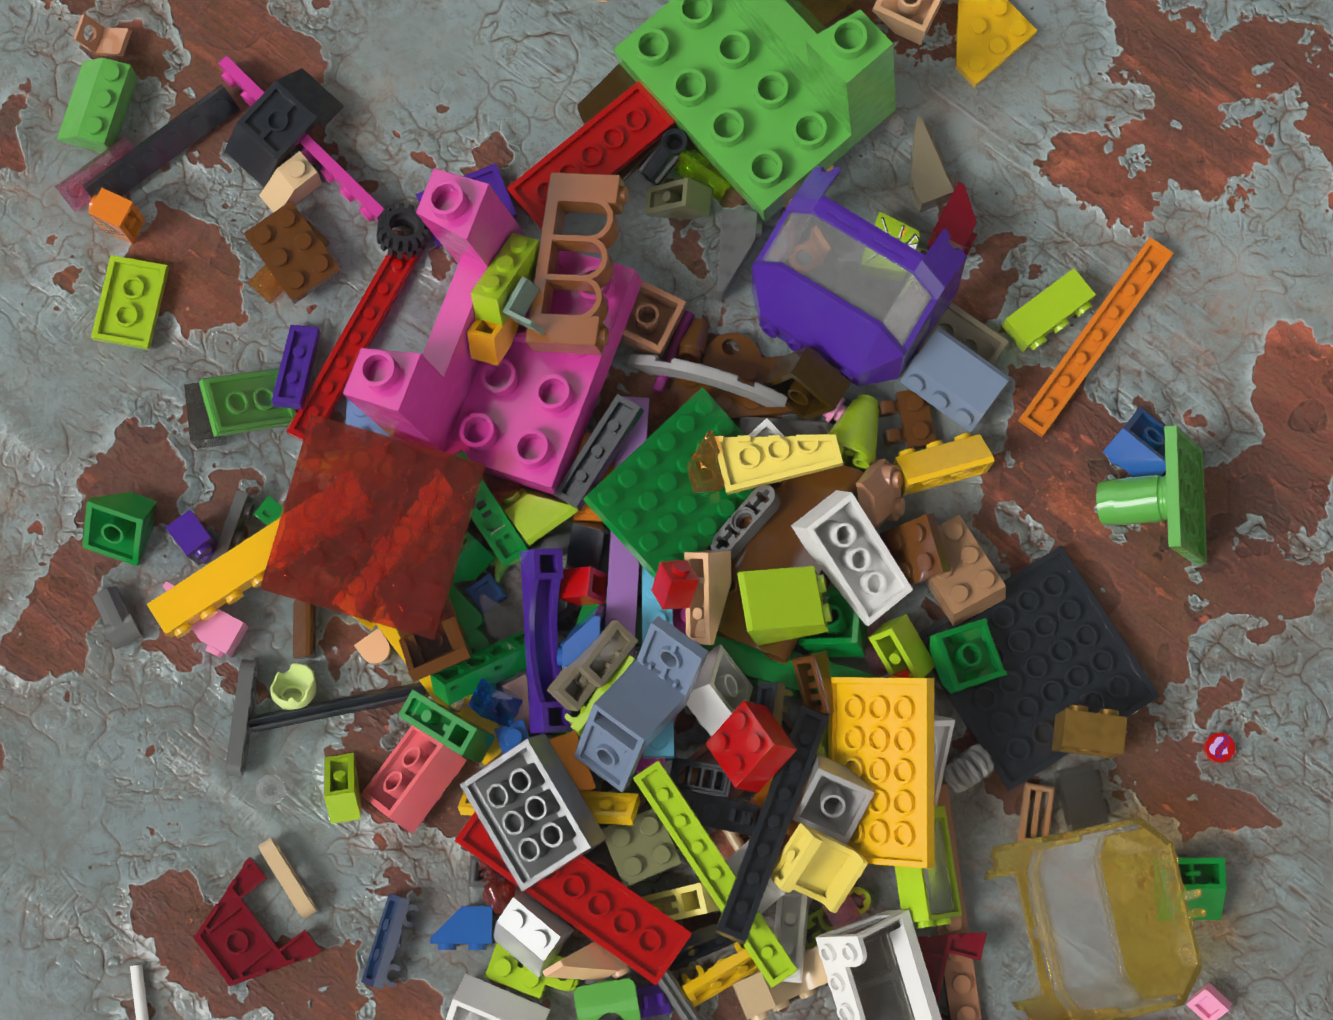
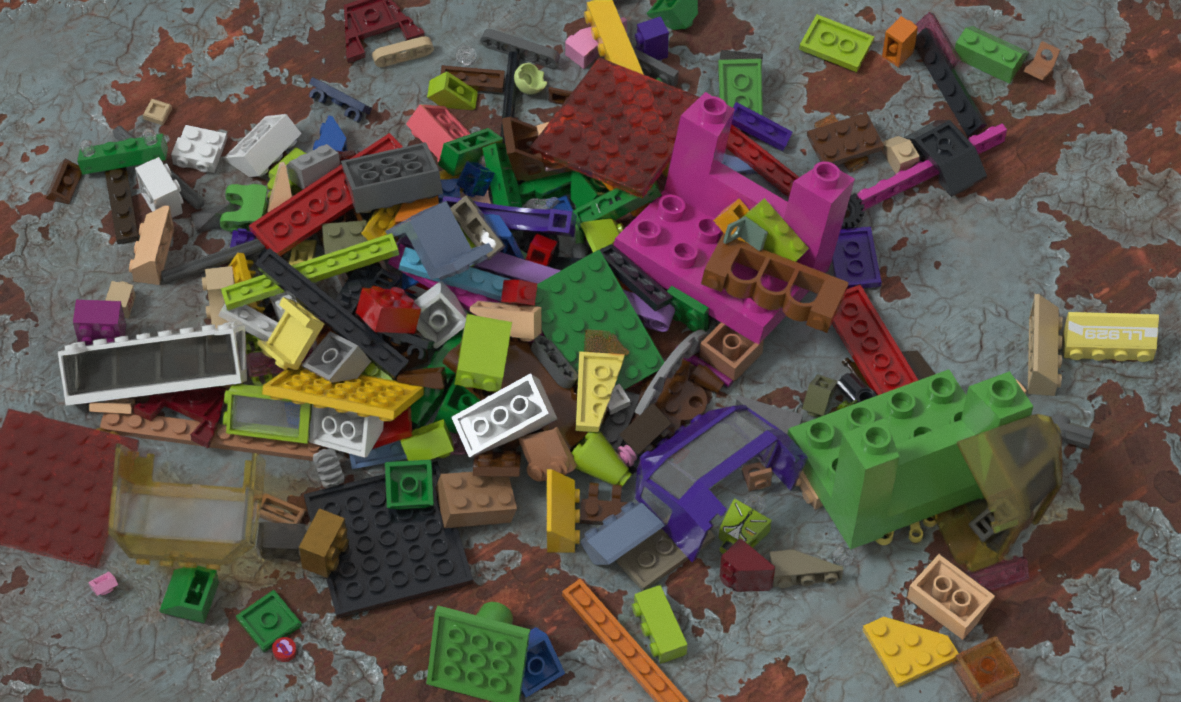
camera: 105 degrees right, 20 degrees down
none -> green tile [236,590,302,653]
none -> reddish brown plate [440,65,505,93]
none -> green plate [667,285,709,332]

